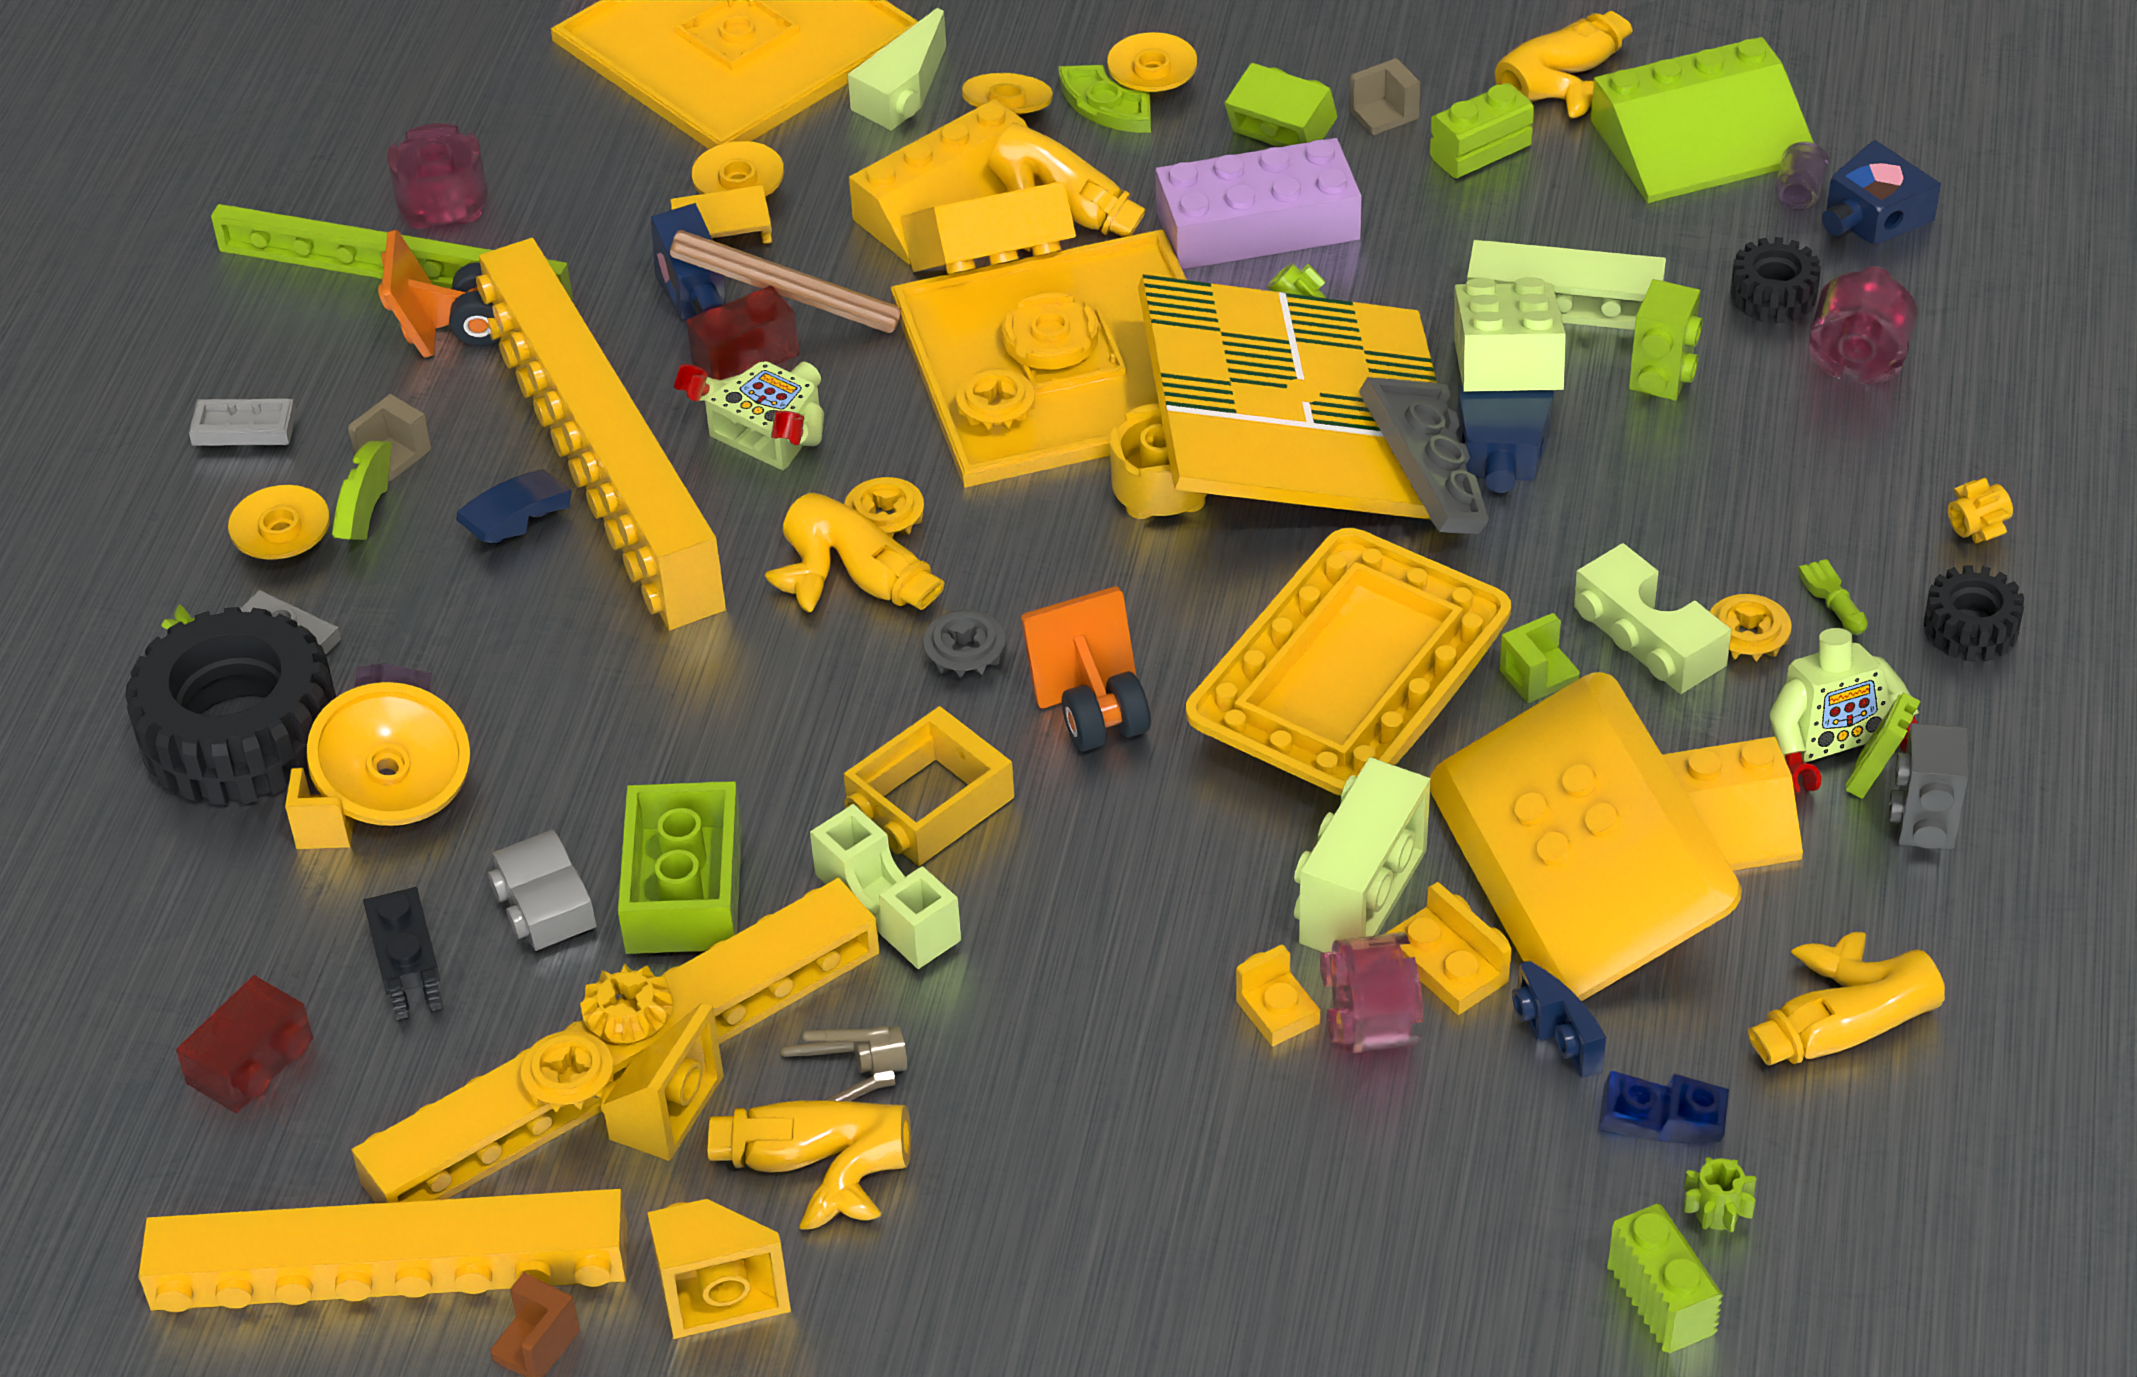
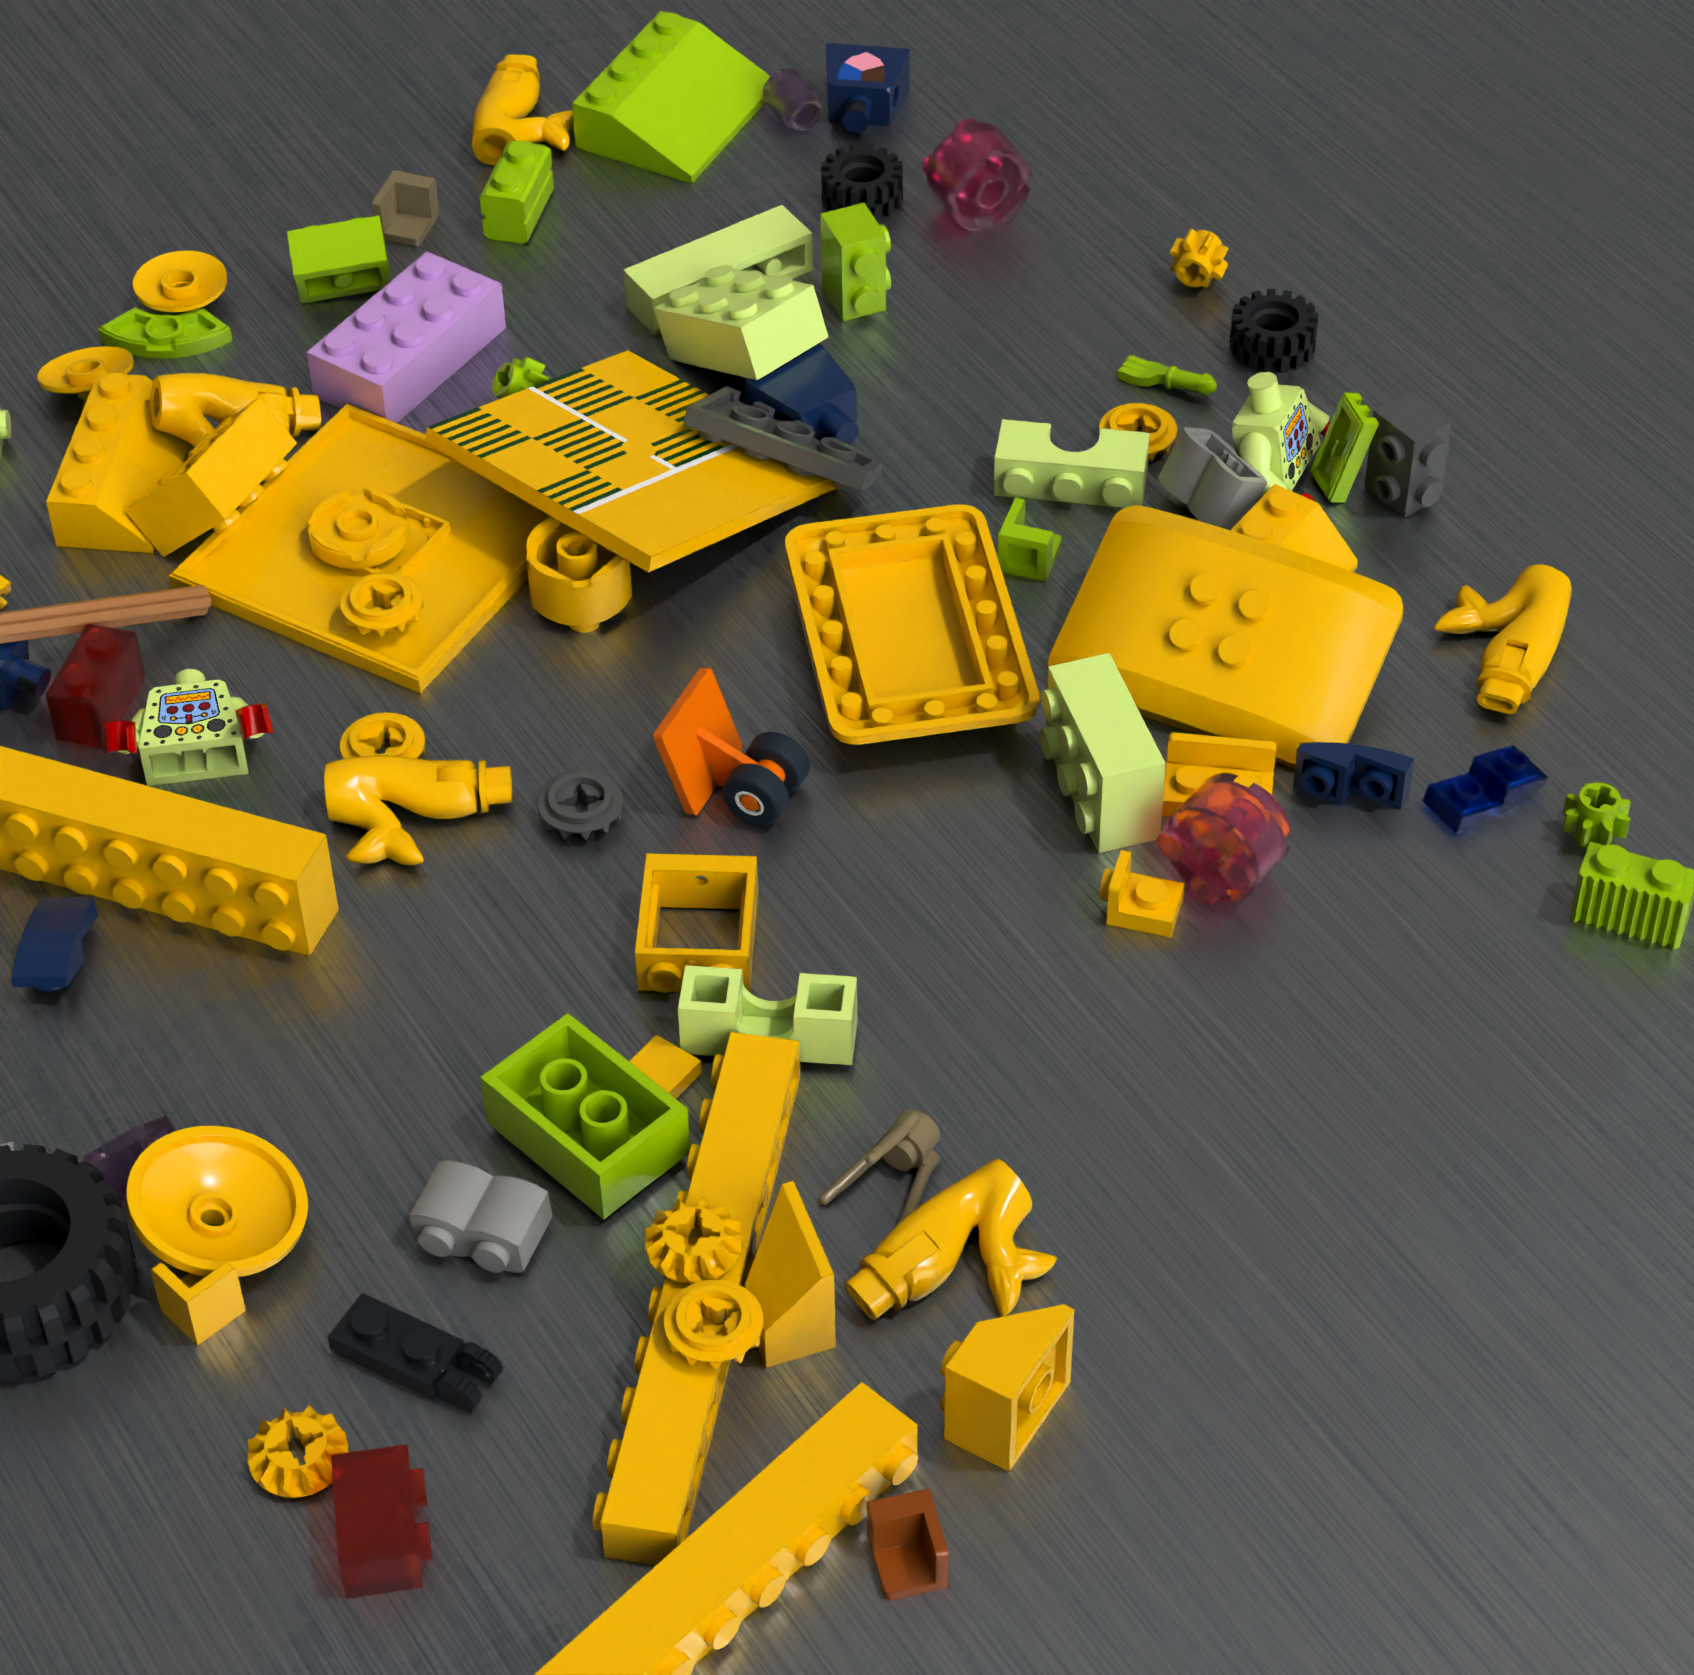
camera: 45 degrees left, 0 degrees up
none -> yellow gear [247,1404,349,1498]
none -> yellow tile [629,1034,702,1099]
none -> light grey brick [1158,427,1267,530]

